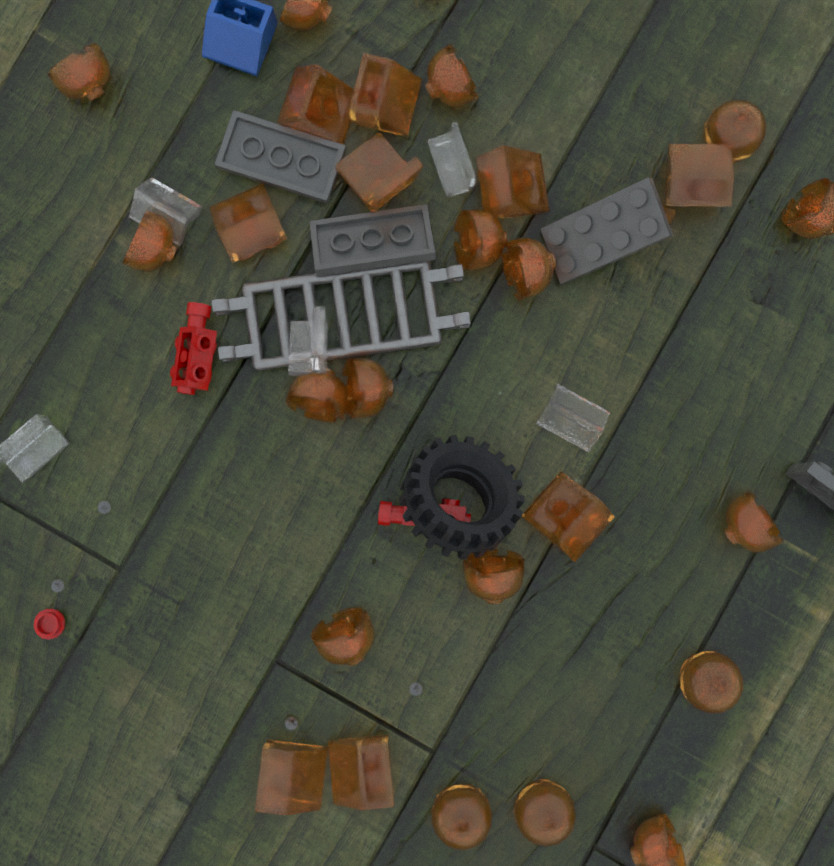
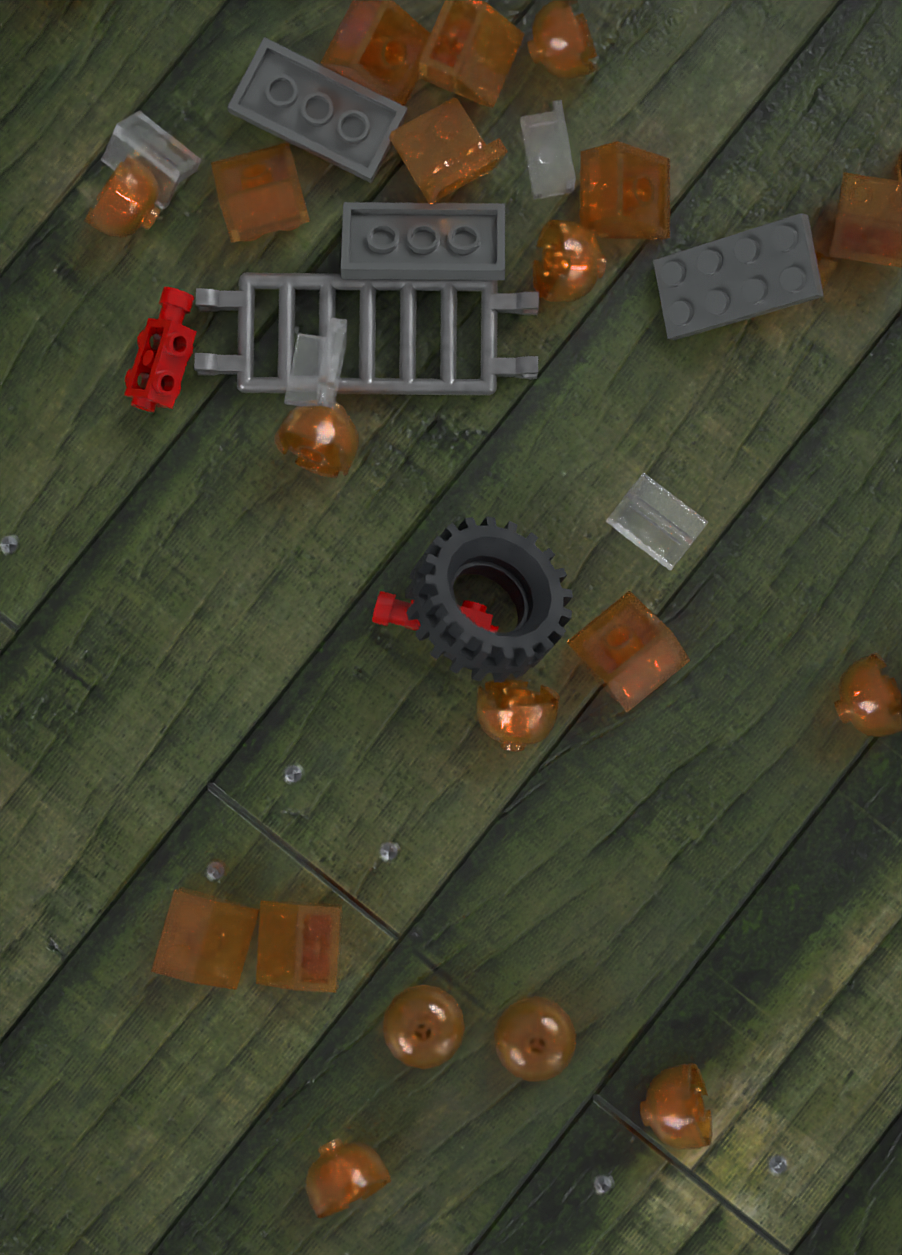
camera: 10 degrees right, 0 degrees up
clear orange cylinder [310,607,374,666] -> none
clear orange cylinder [342,358,393,419] -> none
clear orange cylinder [502,237,556,300] -> none
clear orange cylinder [679,650,744,713] -> none

